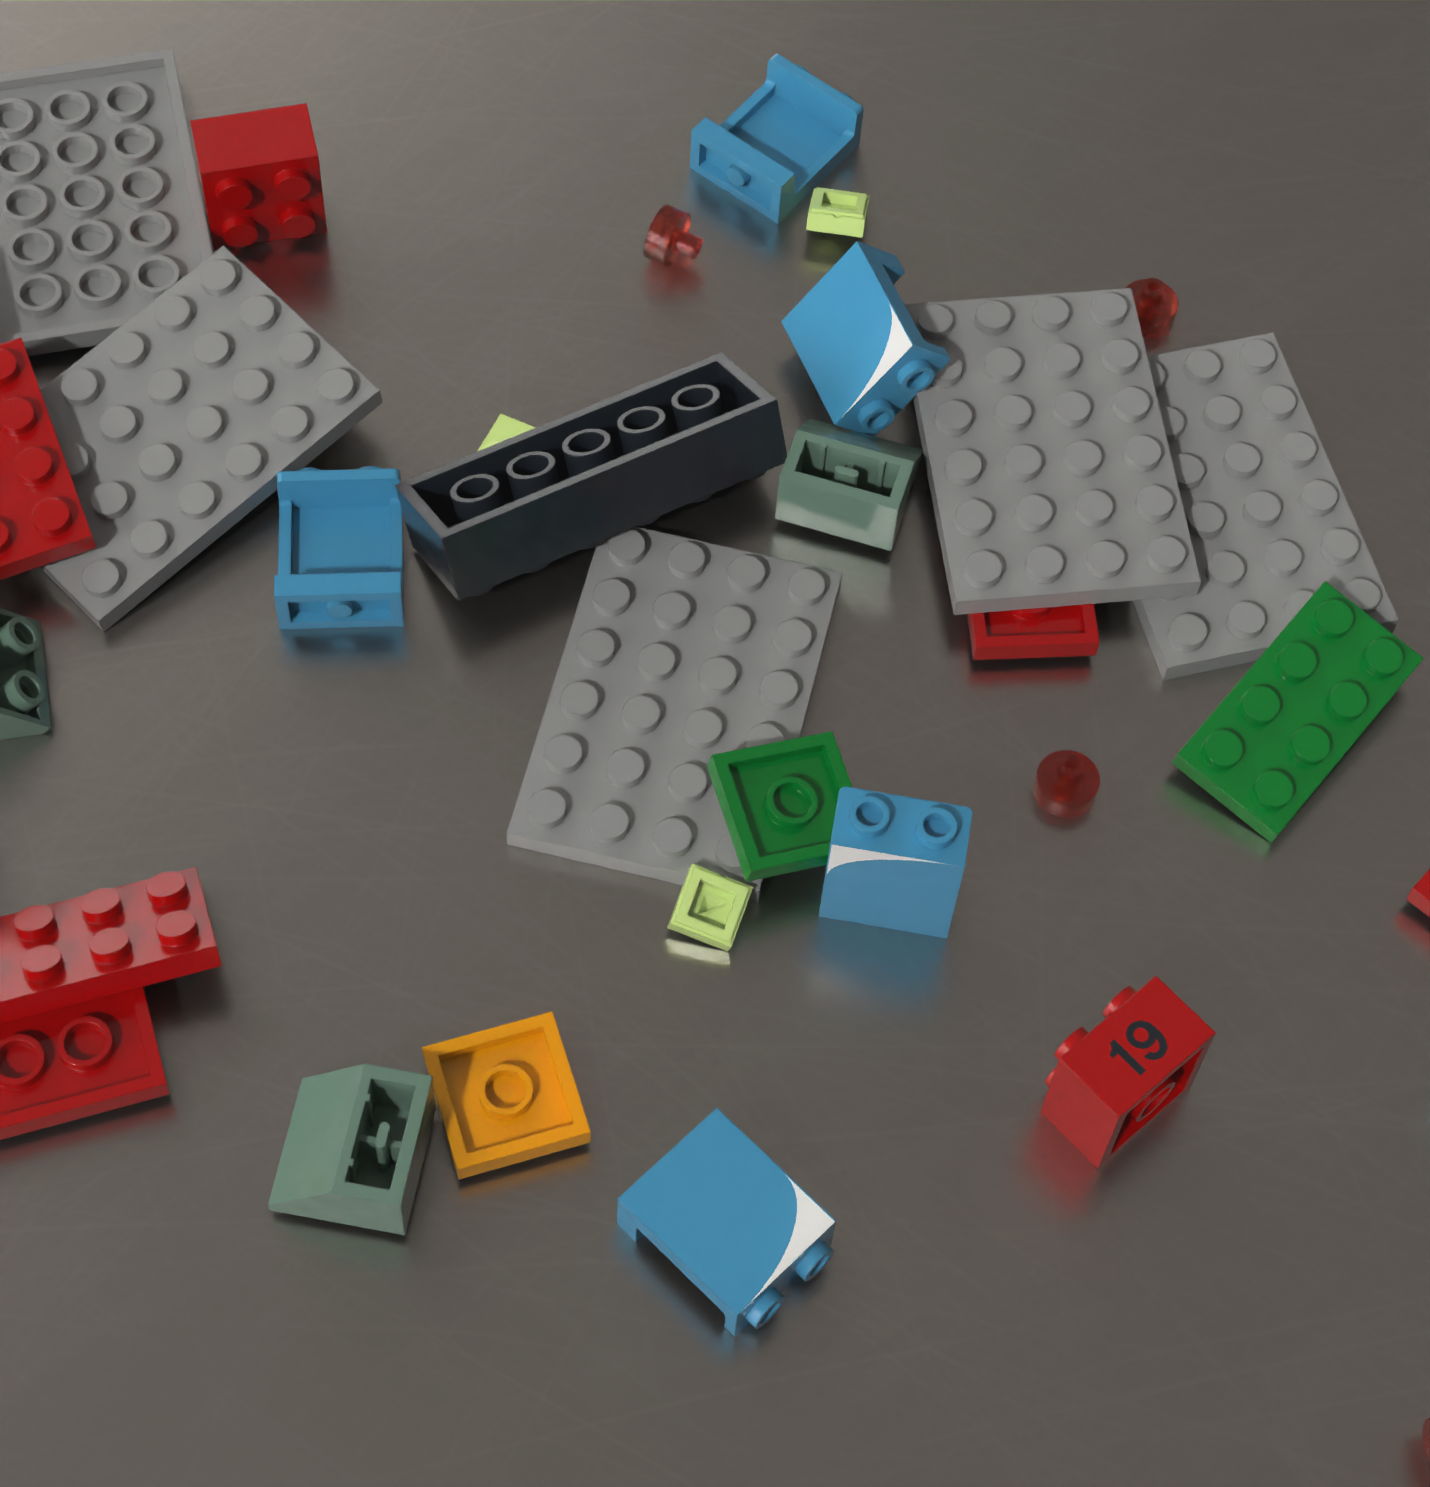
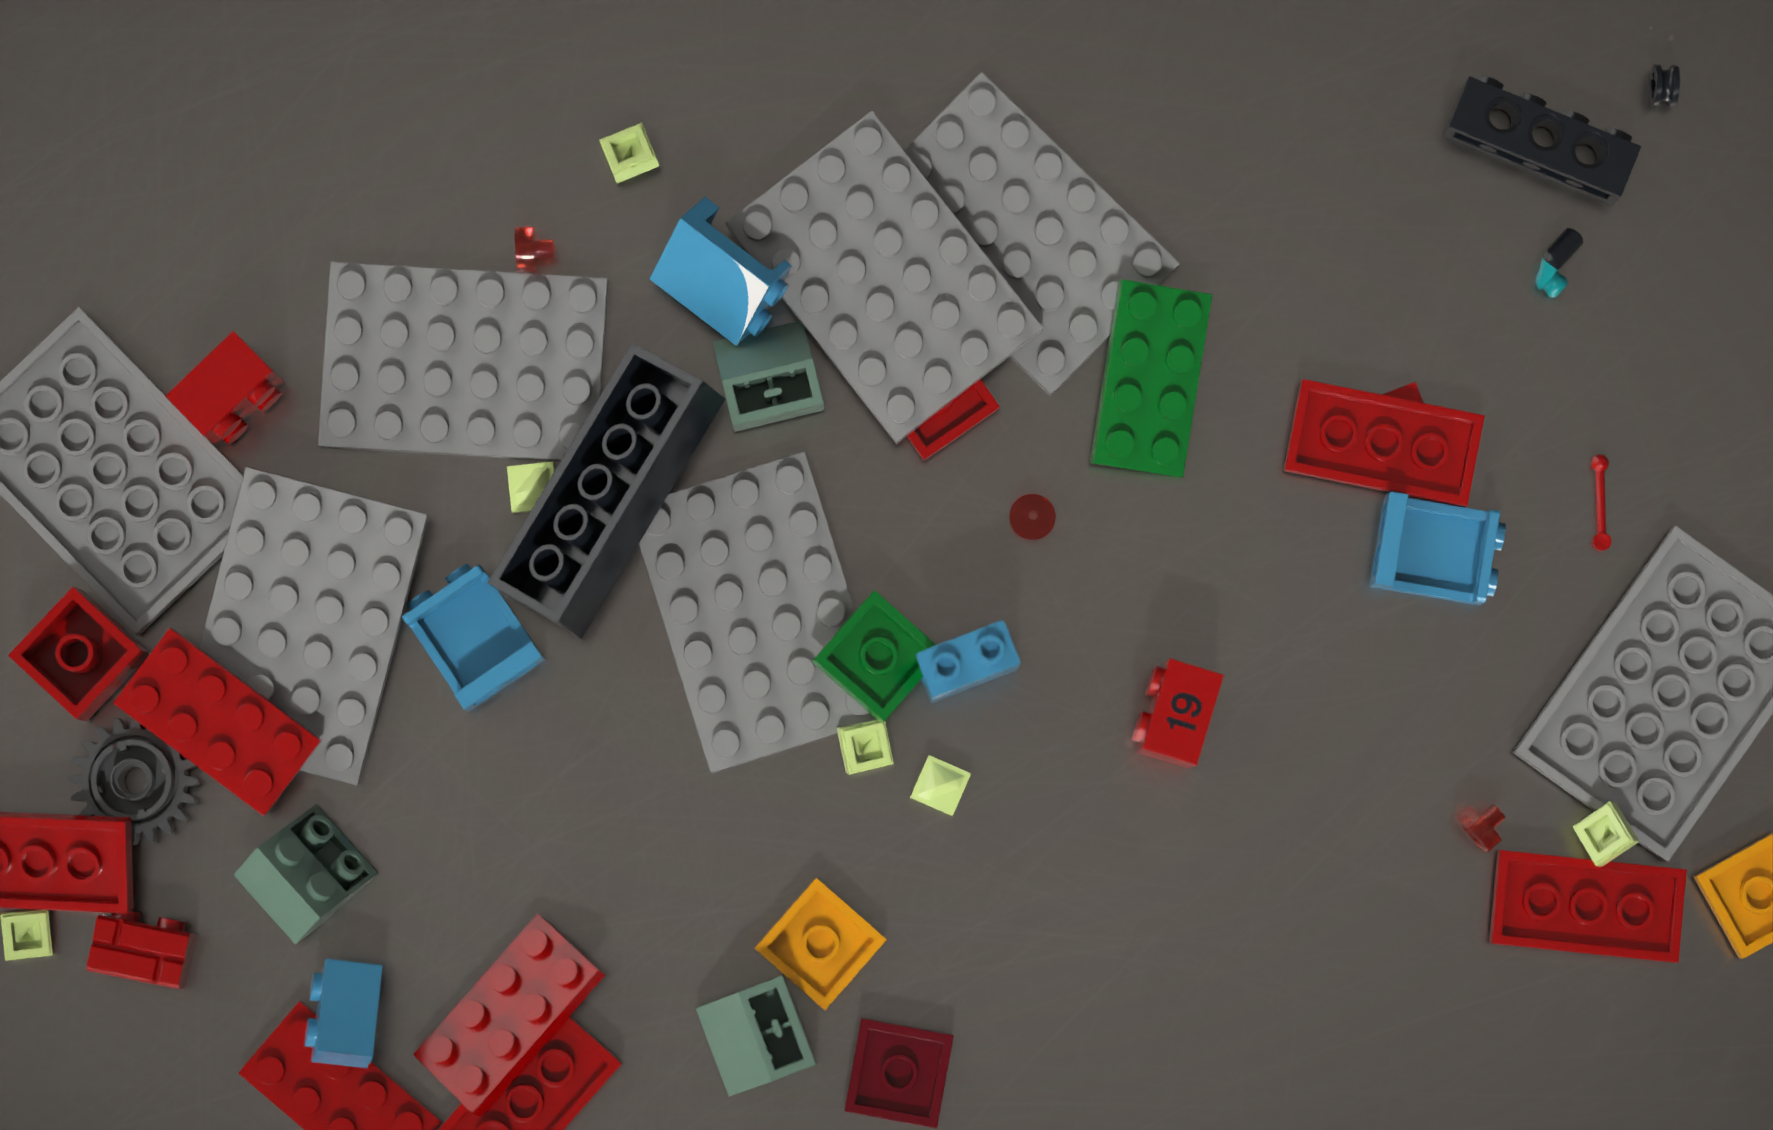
camera: 30 degrees left, 25 degrees up
dark azure panel [617,1108,836,1337] -> none
dark azure panel [690,54,864,224] -> none
clear red tile [1126,278,1179,339] -> none
none -> light grey plate [318,262,609,462]
none -> dark red plate [844,1018,954,1129]
none -> yellowish green tile [910,755,971,817]

